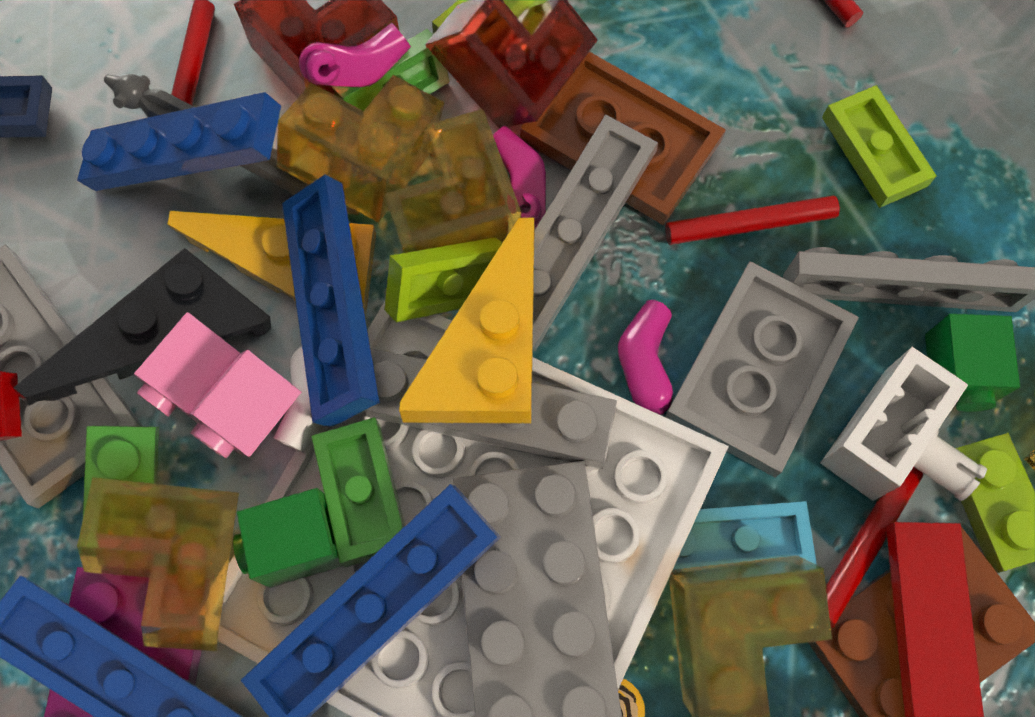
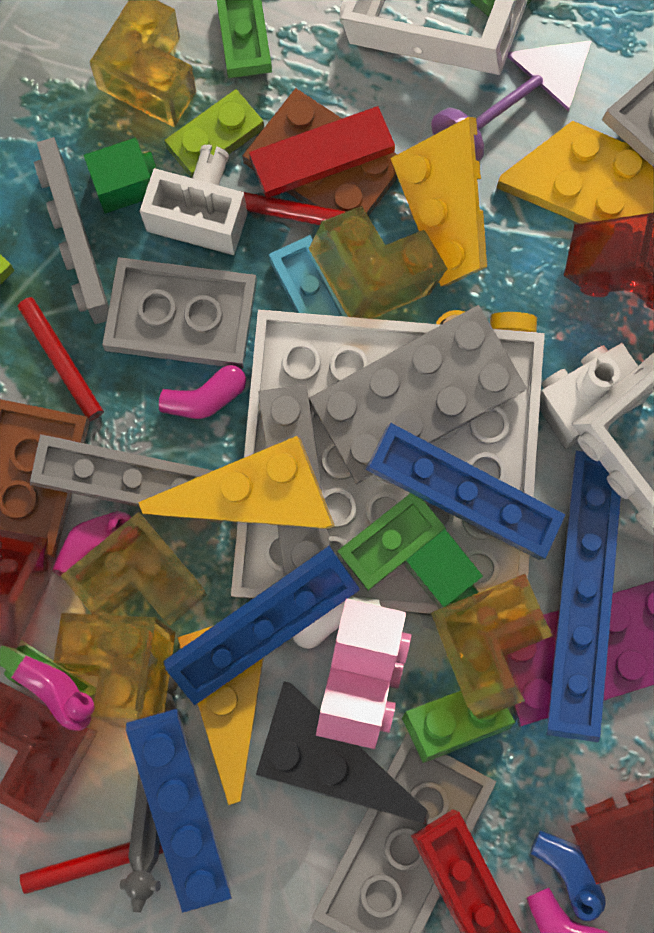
camera: 110 degrees left, 5 degrees up
lime plate [384,237,502,323] -> none

